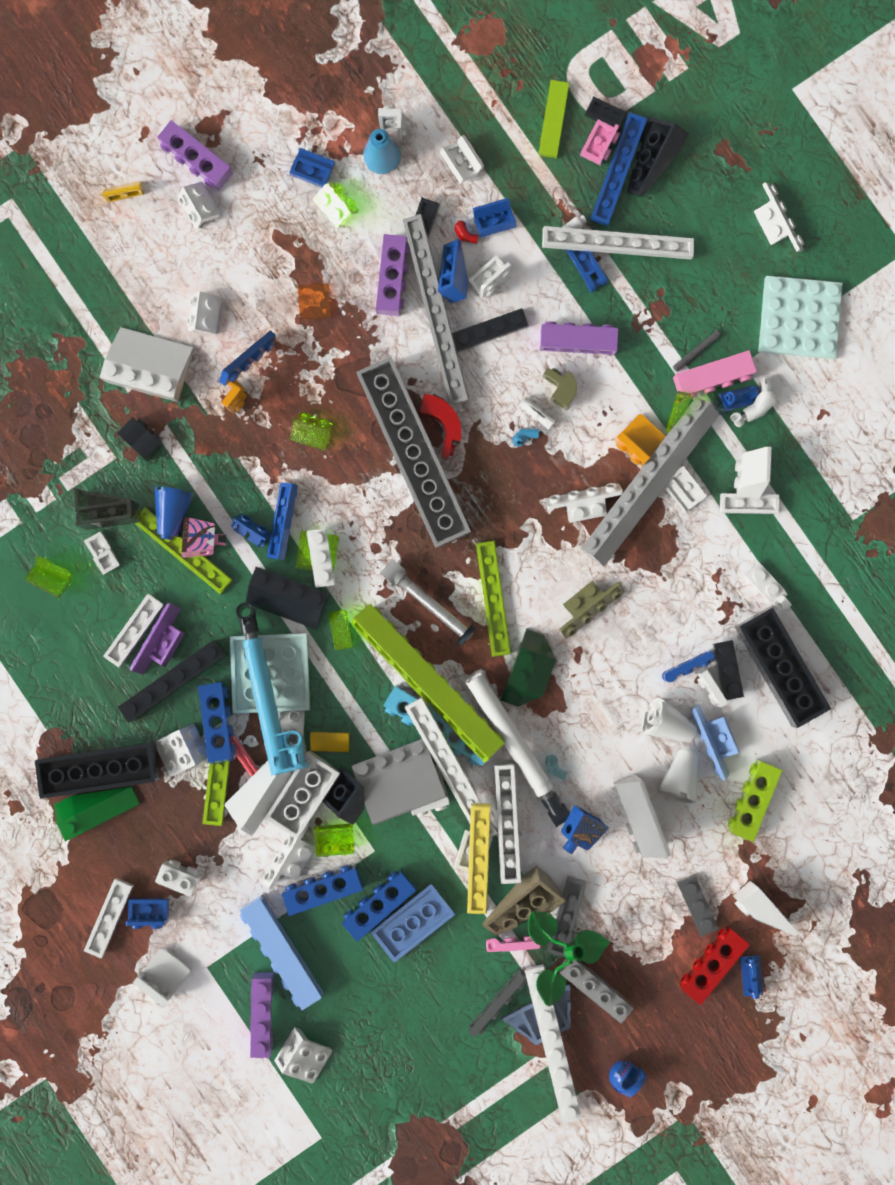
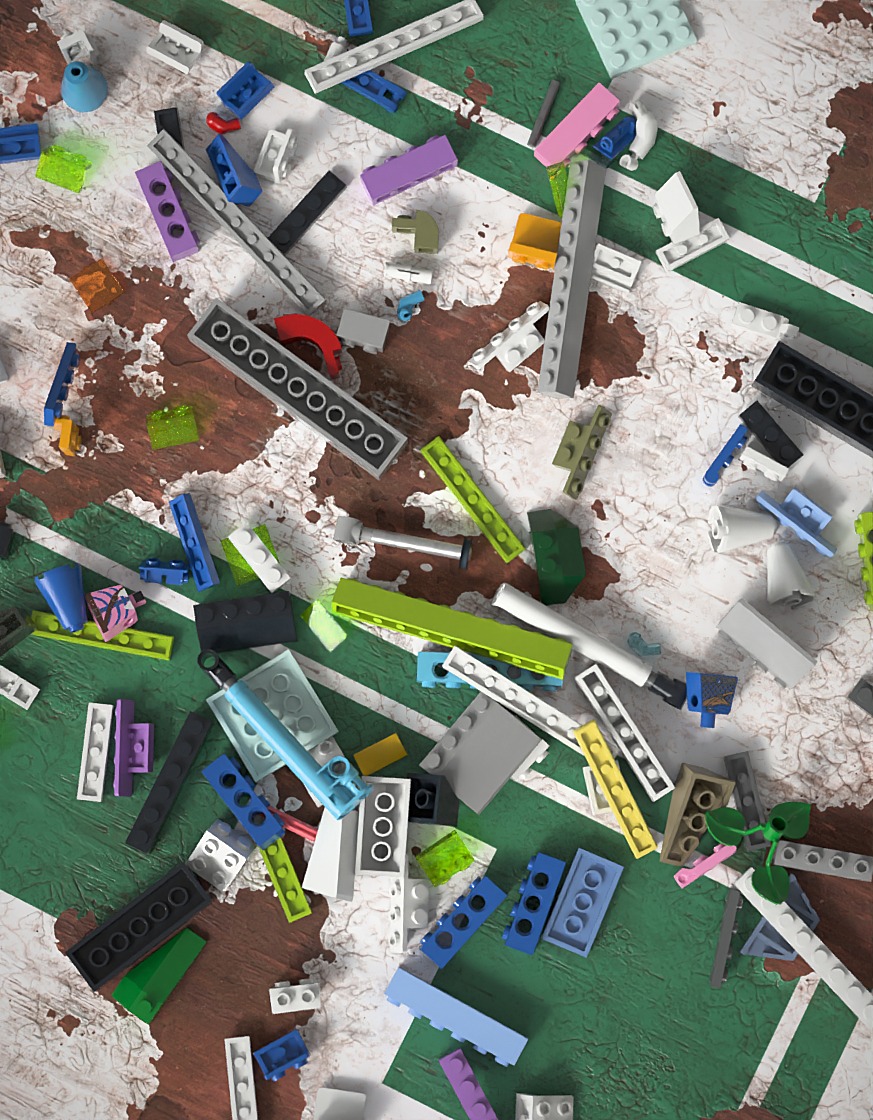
camera: 30 degrees left, 5 degrees down
none -> light grey brick [336,308,391,354]

